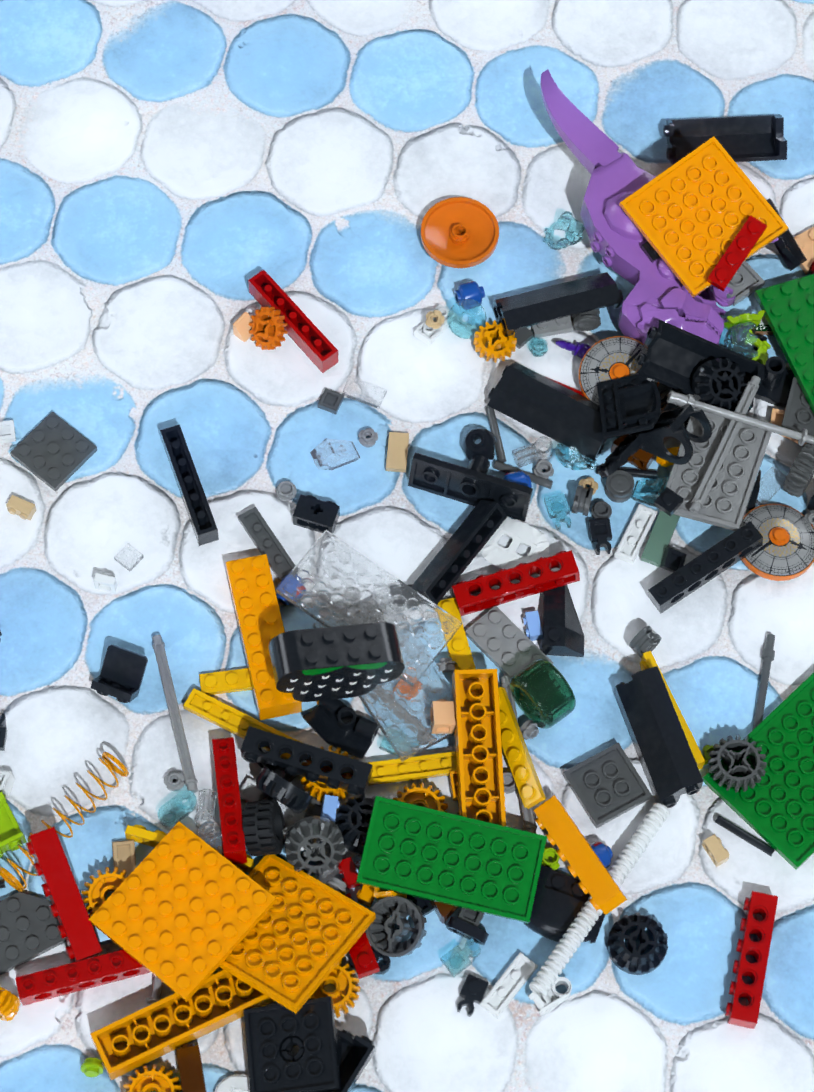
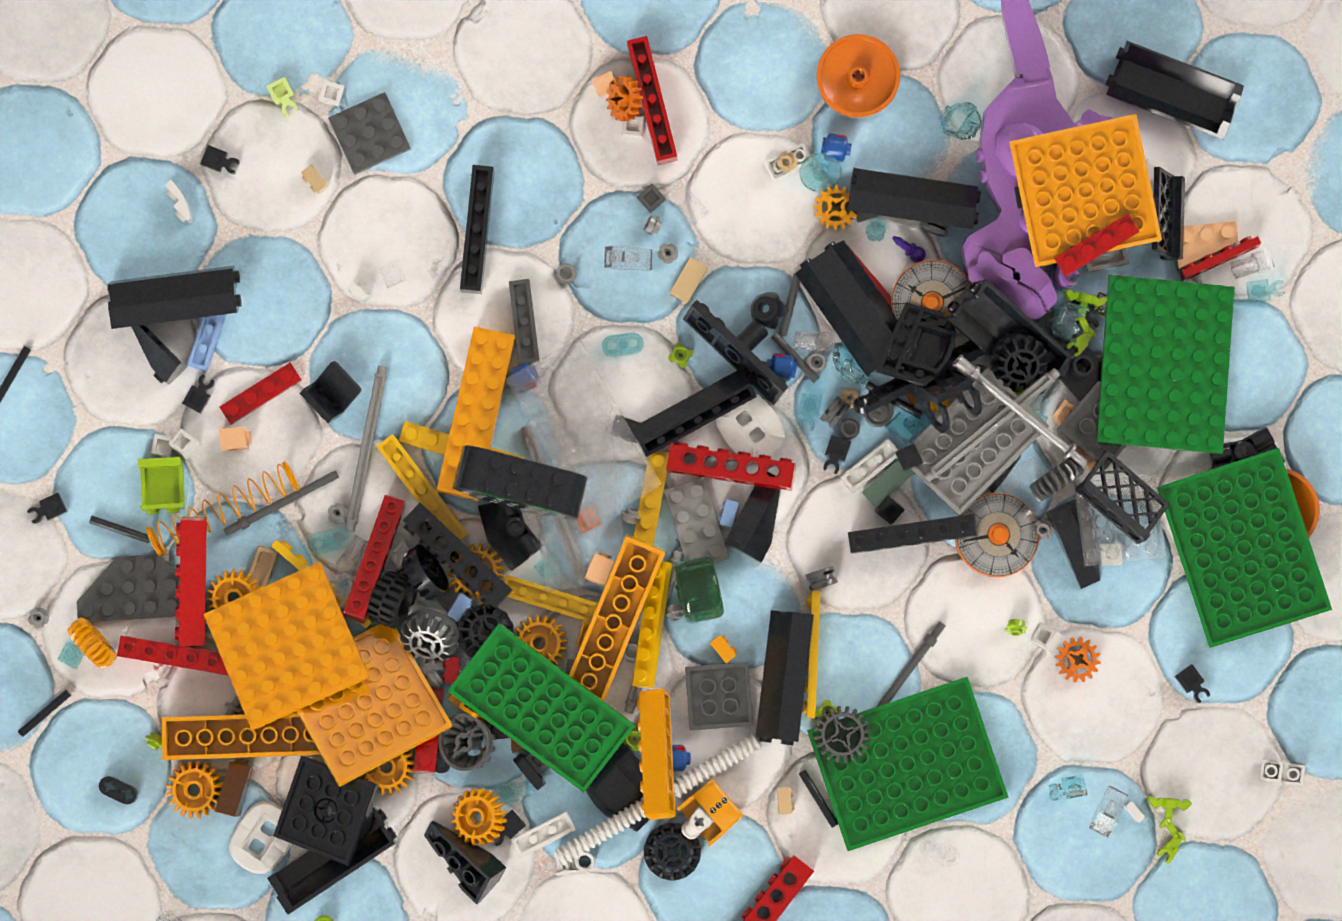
camera: 30 degrees right, 20 degrees up
black brick [293,495,340,536] -> none
none -> red plate [219,362,302,425]
none -> light nougat brick [219,426,252,452]
none -> dark grey bar [223,470,339,536]
none -> black wedge [424,821,507,904]
none -> light orange gear [450,788,507,846]
none -> clear light blue plate [602,333,644,357]
none -> white tile [622,115,645,138]
none -> light grey plate [644,215,662,235]
none -> lime plate [668,343,693,368]
none -> light orange piece [677,778,744,847]
none -> white piece [682,805,714,839]
none -> light orange piece [710,635,737,664]

